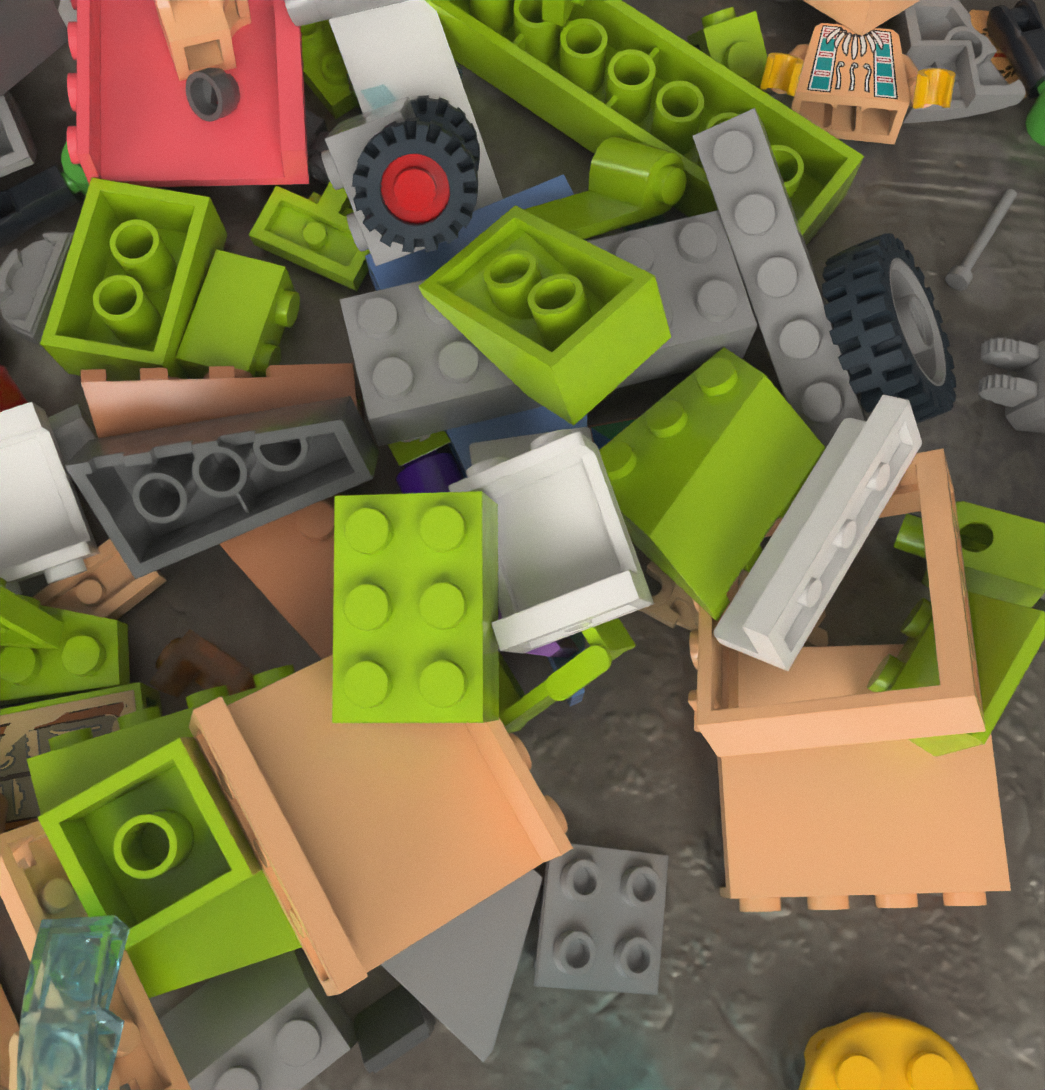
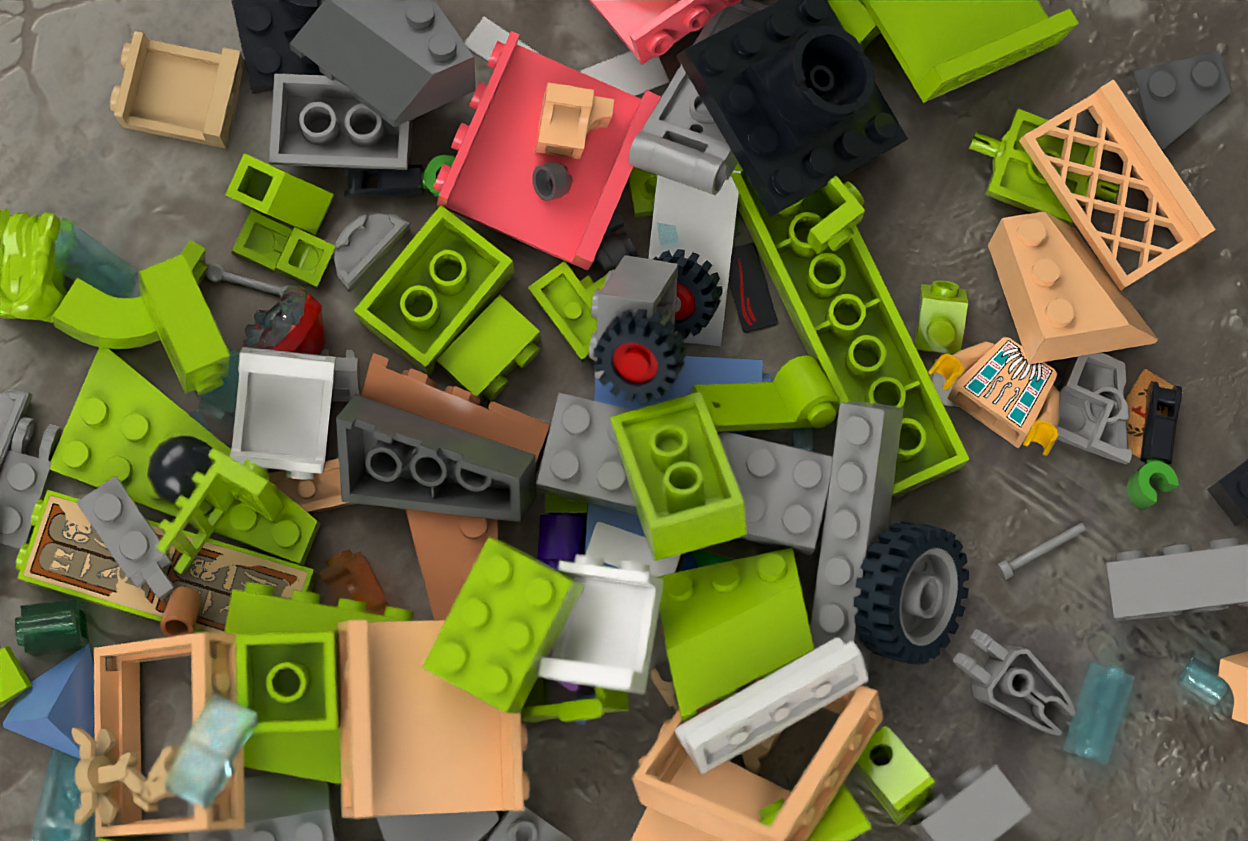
camera: 25 degrees right, 5 degrees up
none -> black sticker [728,243,778,333]

